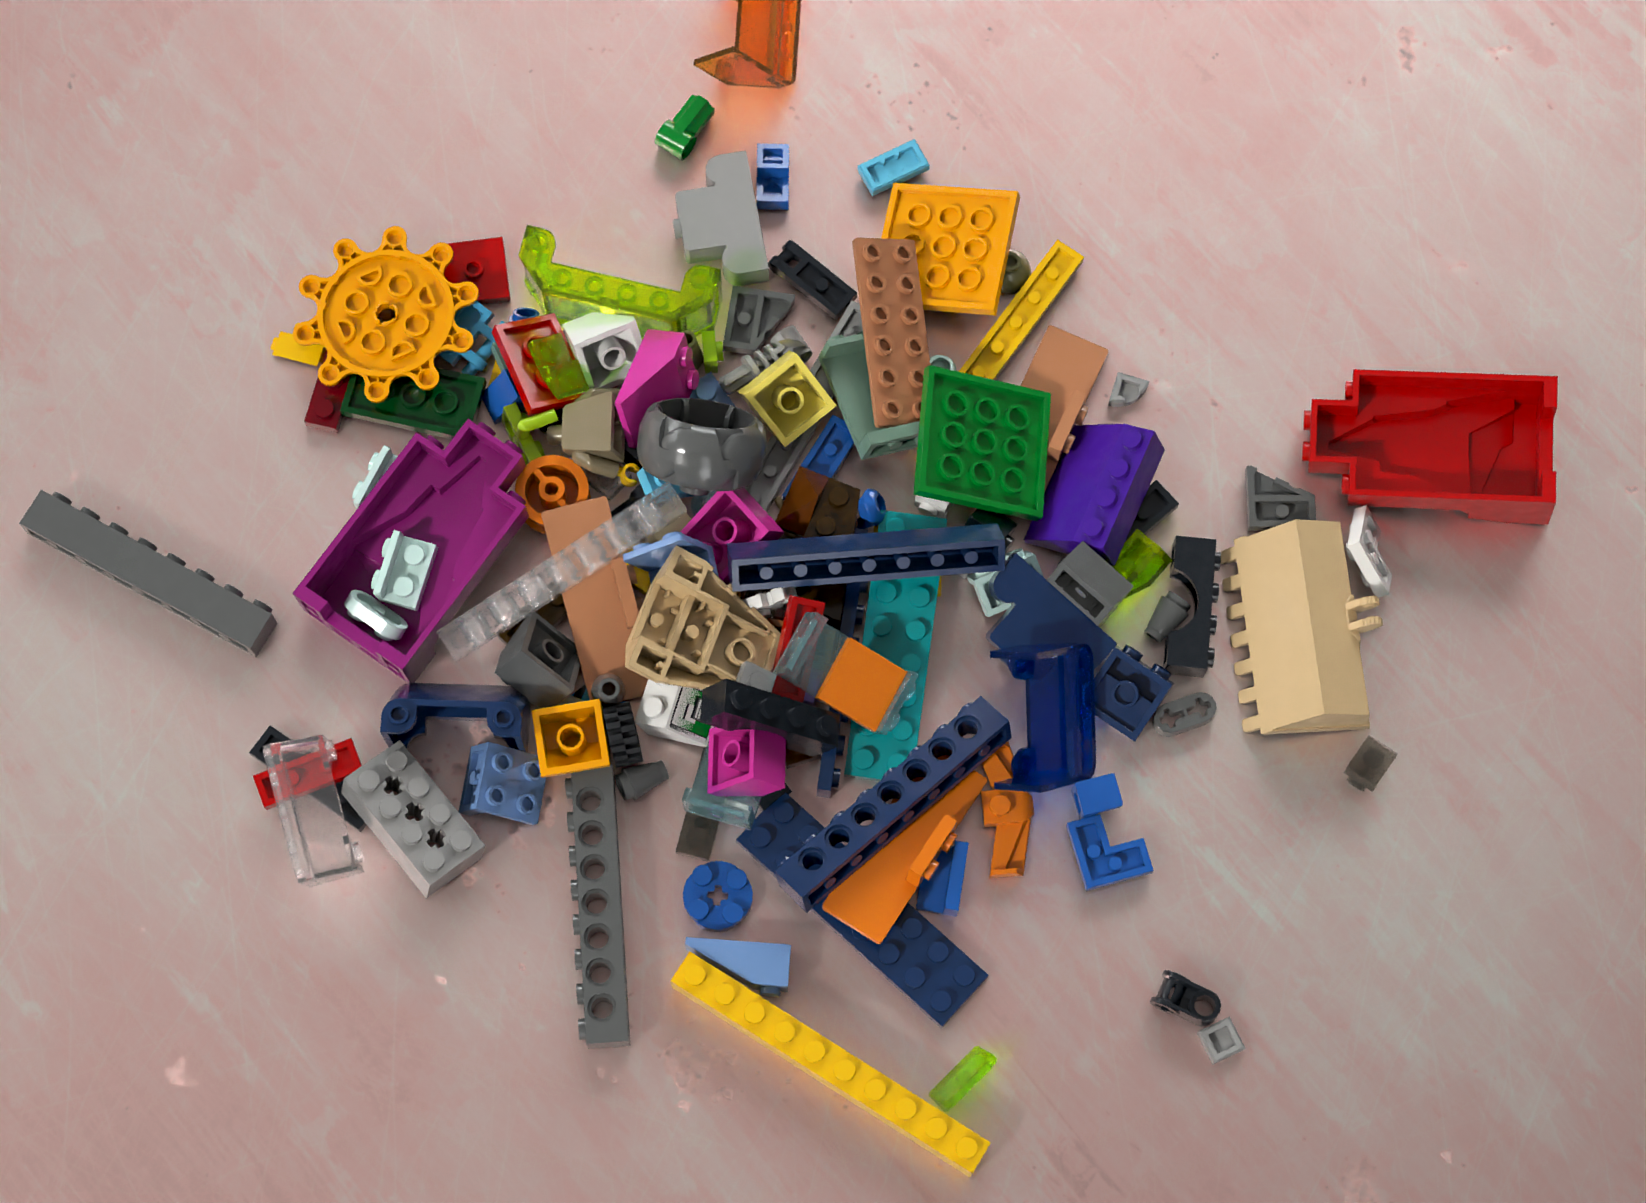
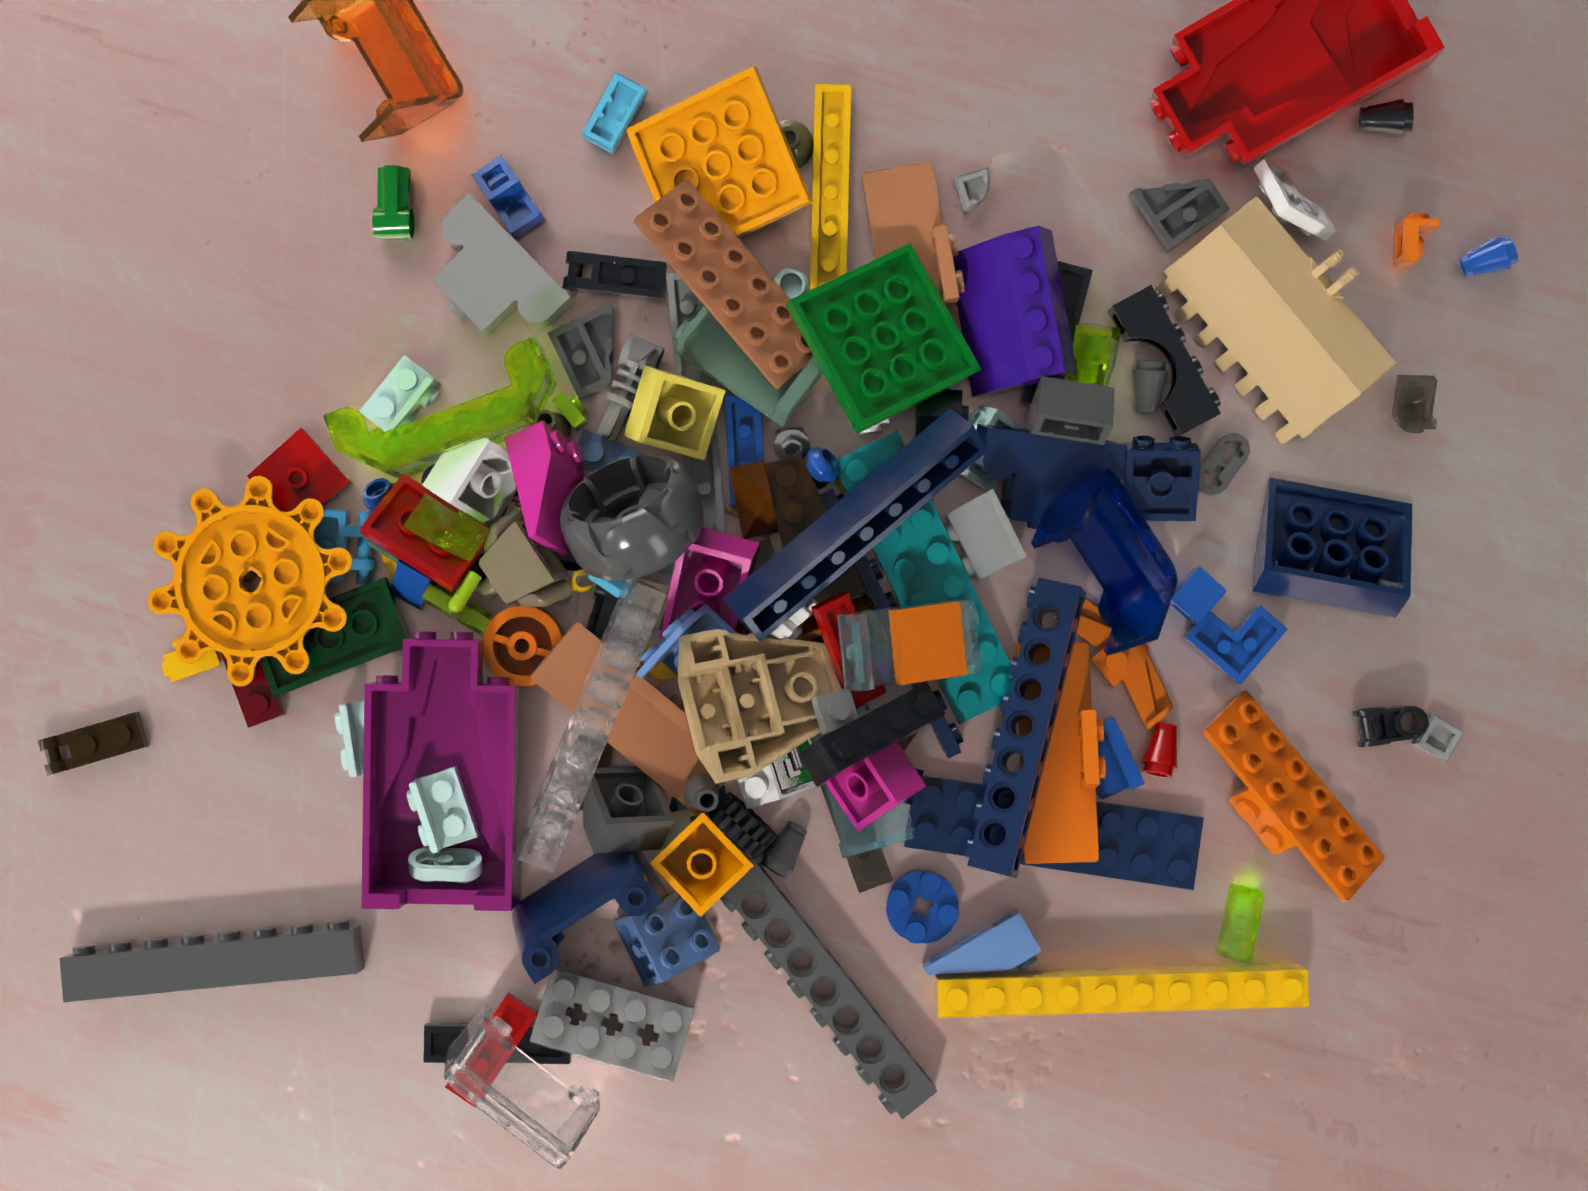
camera: 25 degrees left, 15 degrees up
none -> dark brown plate [37,712,149,776]
none -> light aqua bracket [359,355,440,439]
none -> light grey plate [773,426,810,460]
none -> light grey slope [943,489,1027,581]
none -> red cone [1141,722,1177,778]
none -> orange bracket [1203,691,1385,902]
none -> dark blue slope [1252,478,1412,618]
none -> black cone [1359,99,1414,136]
none -> orange bracket [1393,213,1441,269]
none -> blue cone [1459,235,1518,277]

